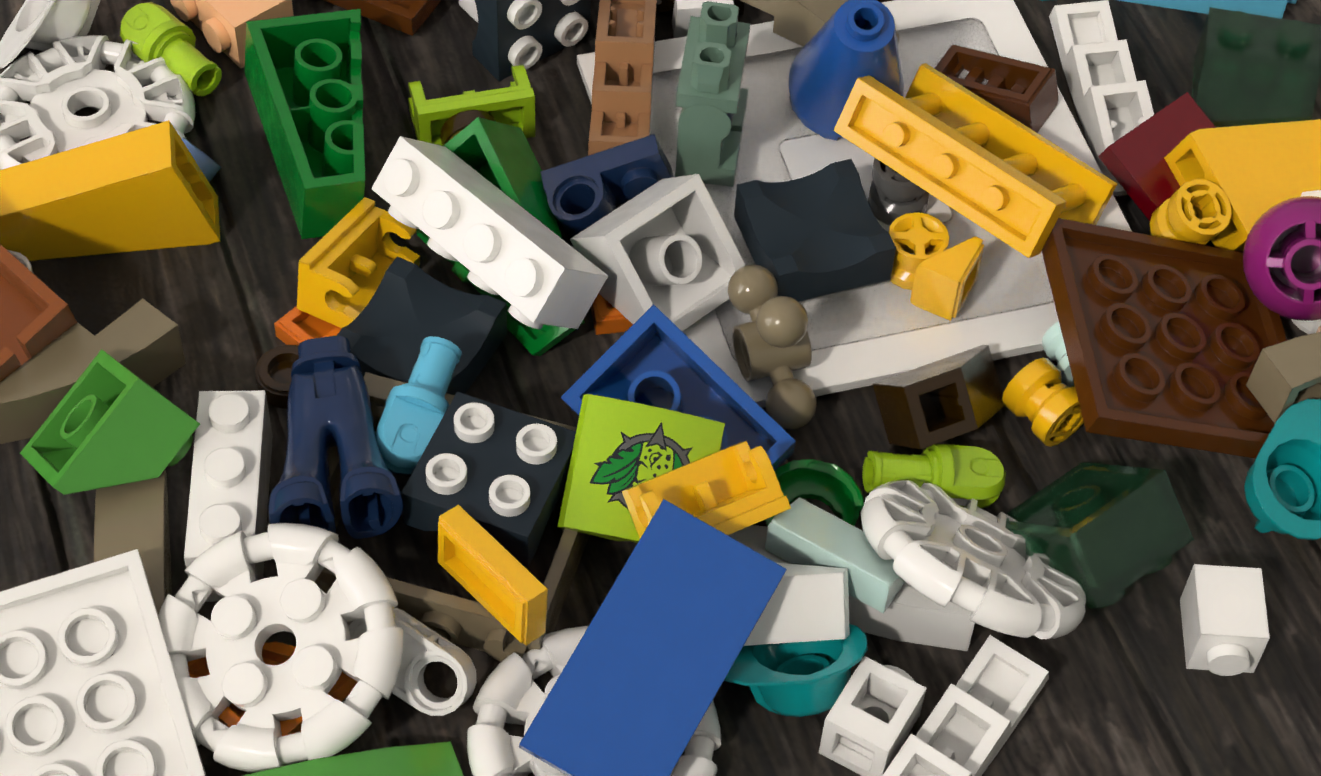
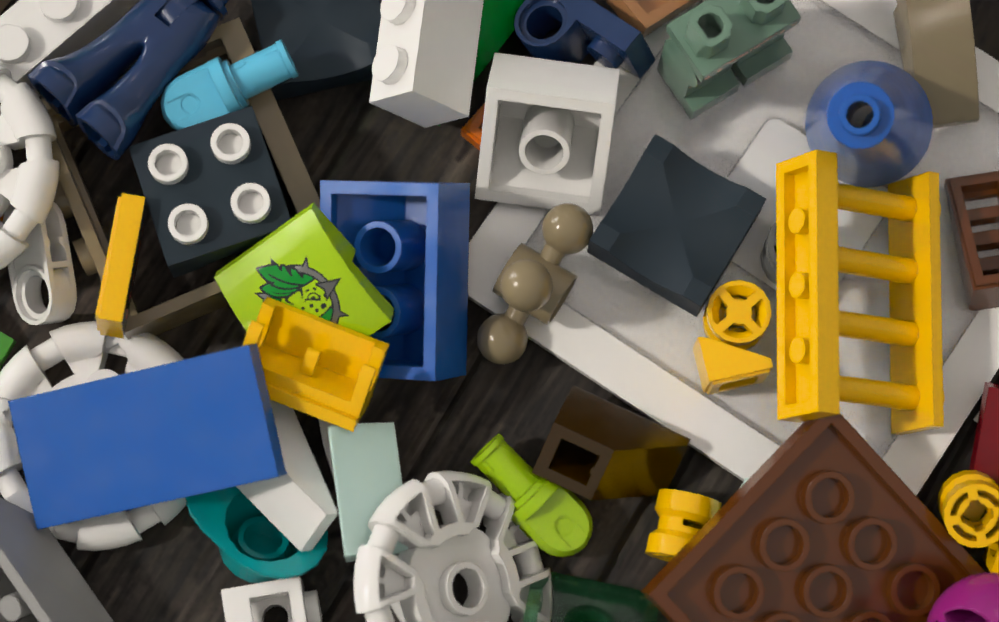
camera: 50 degrees right, 25 degrees up
green piece [765,459,864,527] -> none

